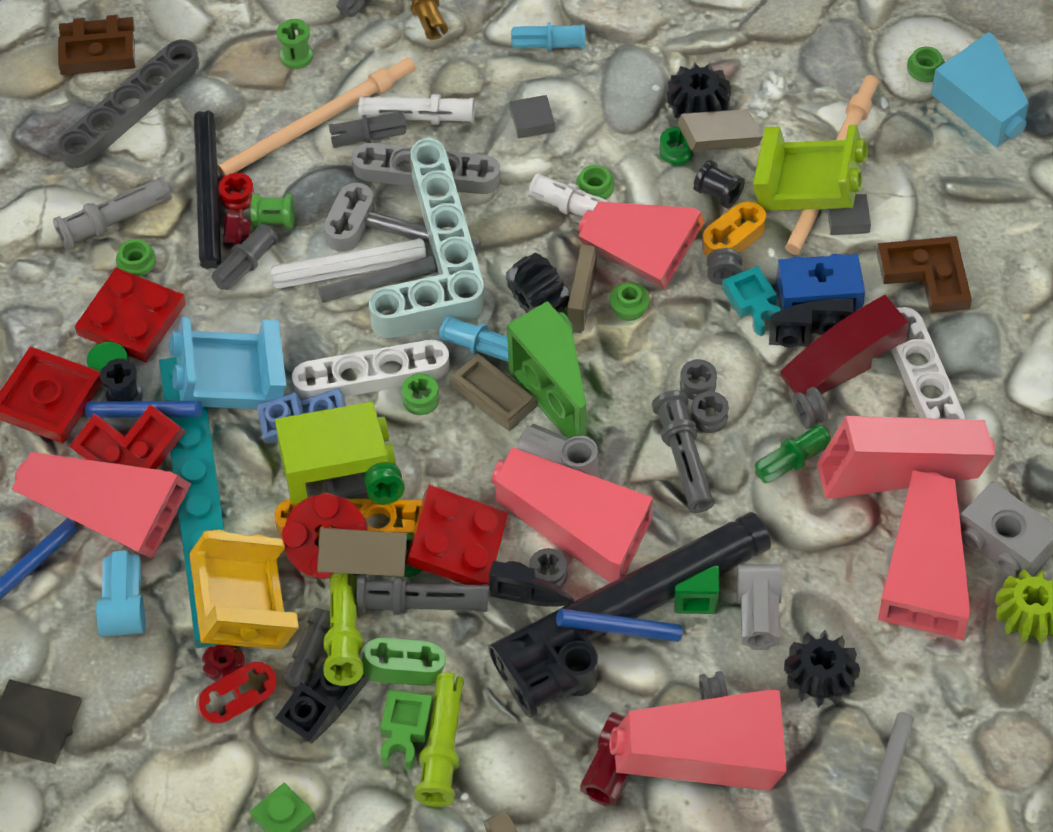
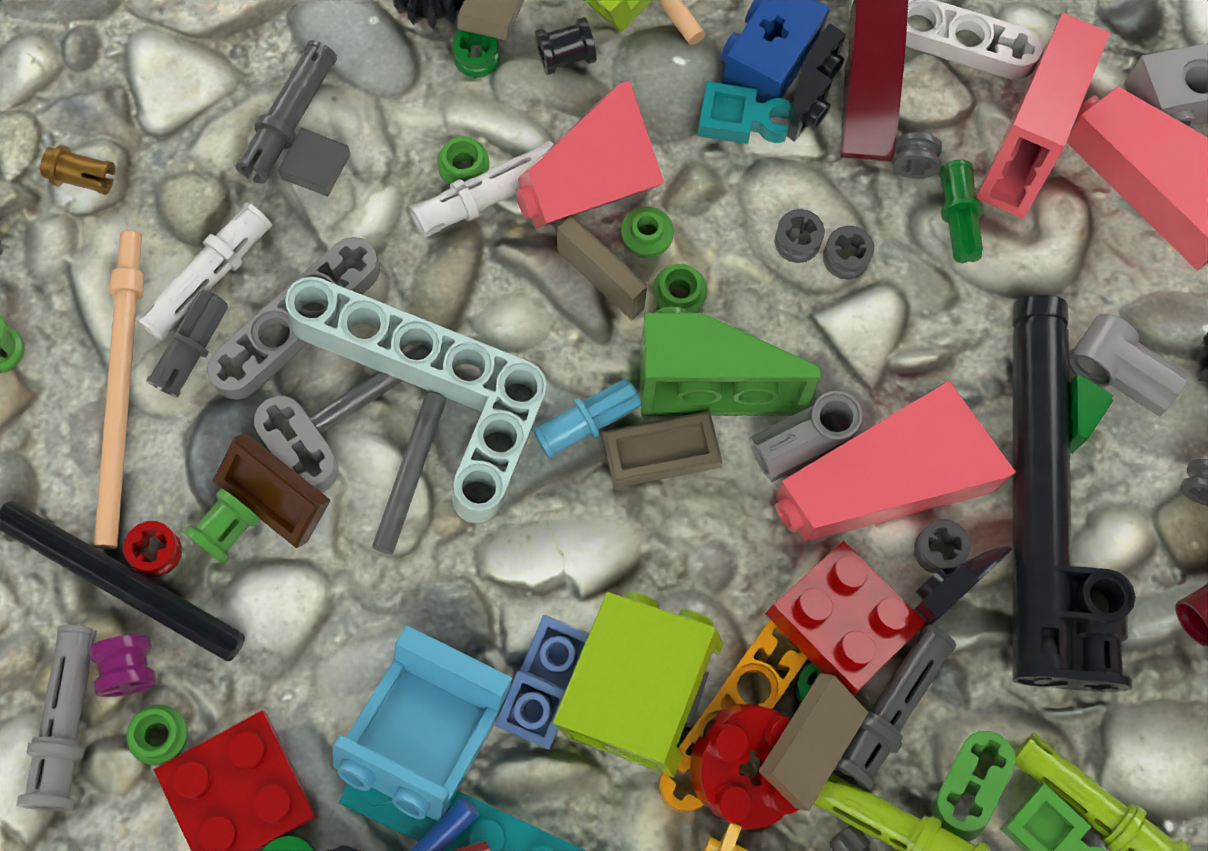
camera: 60 degrees left, 15 degrees up
dark grey axle [211,224,278,290] -> none
dark red plate [223,209,250,245] -> none
white axle [271,238,427,289] -> none
white beam [292,340,450,400] -> none
green bush [364,462,405,505] -> none
bright green bush [402,374,439,415] -> none
black gear [506,252,570,313] -> none
medium azure axle [511,22,585,52] -> none
blue bar [556,609,683,642] -> none
dark grey pin [651,390,715,513] -> none
light orange beam [702,201,766,258] -> none
dark grey bush [707,248,743,285] -> none
none -> magenta wheel [89,634,157,697]
none -> reddish brown tile [212,433,331,549]
none -> dark grey pin [235,40,337,184]
none -> bright green plate [653,264,707,313]

